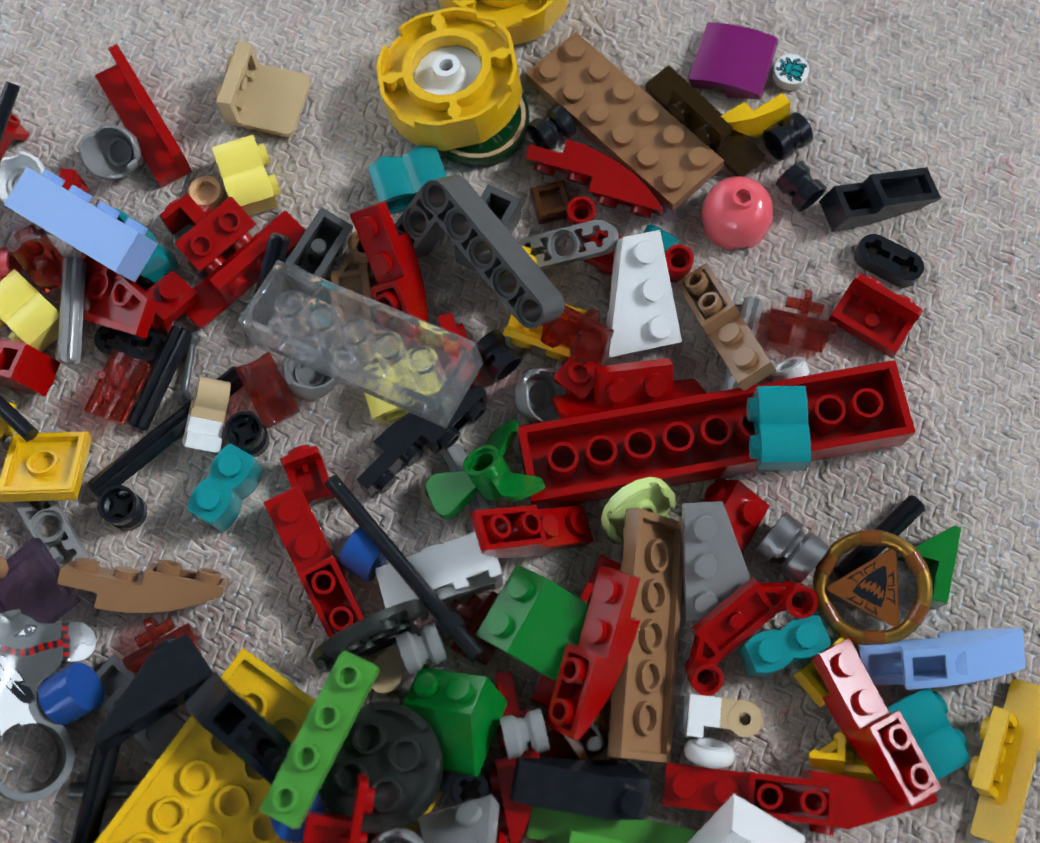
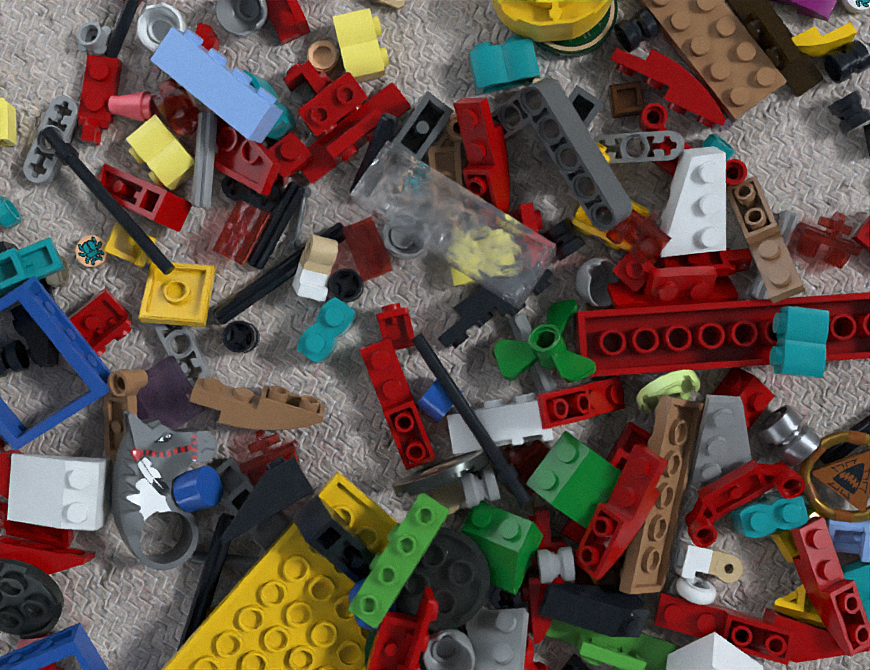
camera: 10 degrees right, 15 degrees up
coral cylinder [700,176,773,251] -> none
white tile [771,357,810,382] -> none
none -> red hinge [658,248,752,277]

